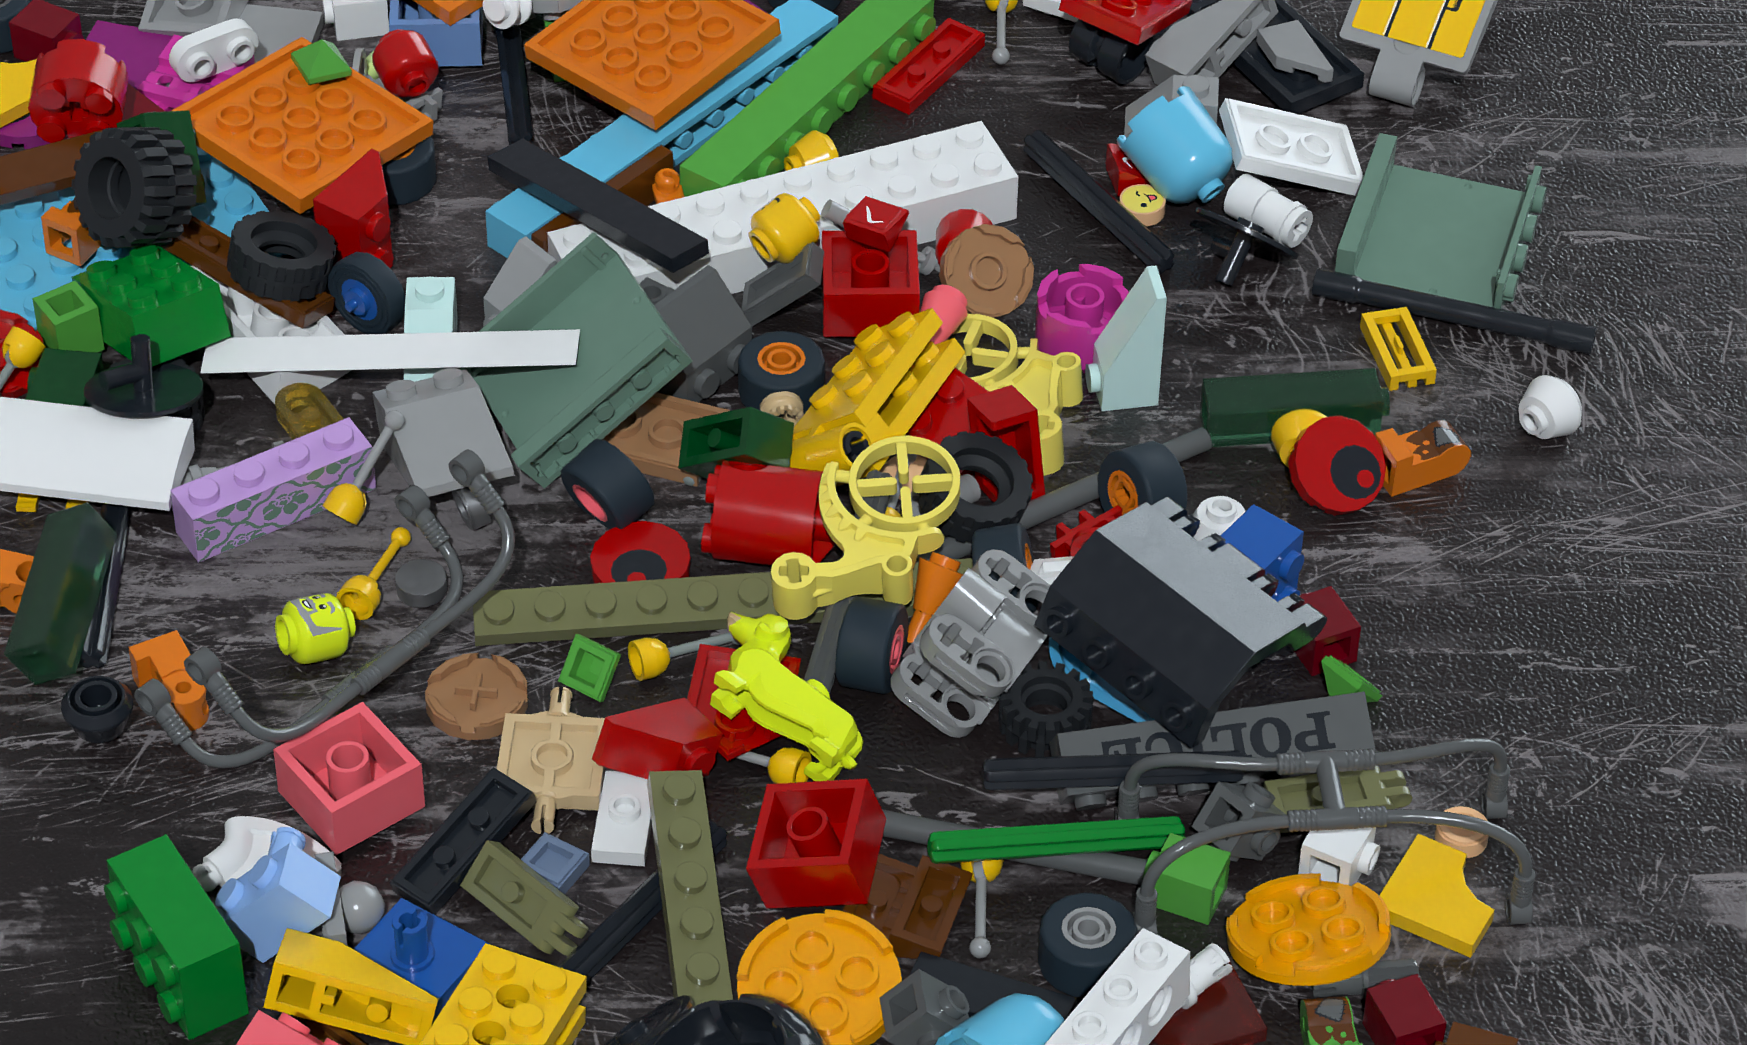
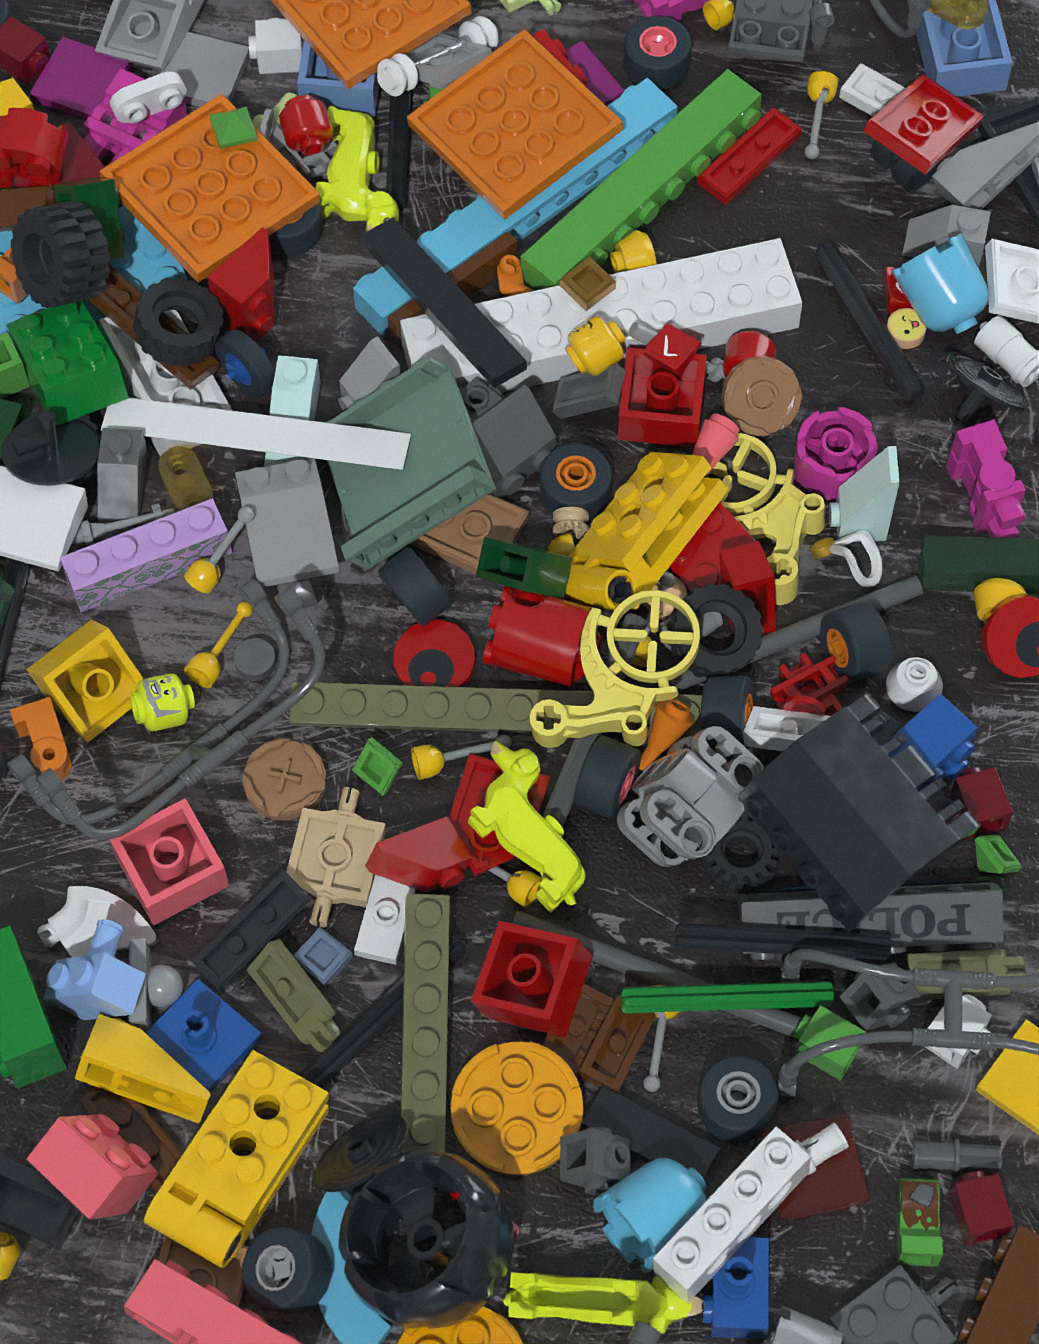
camera: 10 degrees right, 20 degrees up
light orange tile [1226,873,1391,986] -> none
none -> yellow slope [26,620,143,743]
none -> flat silver slope [97,428,148,522]
none -> neon yellow animal [316,106,399,232]
none -> pearl gold tile [560,257,616,311]
none -> white piece [809,530,883,587]
none -> dark pink hips [946,420,1026,547]

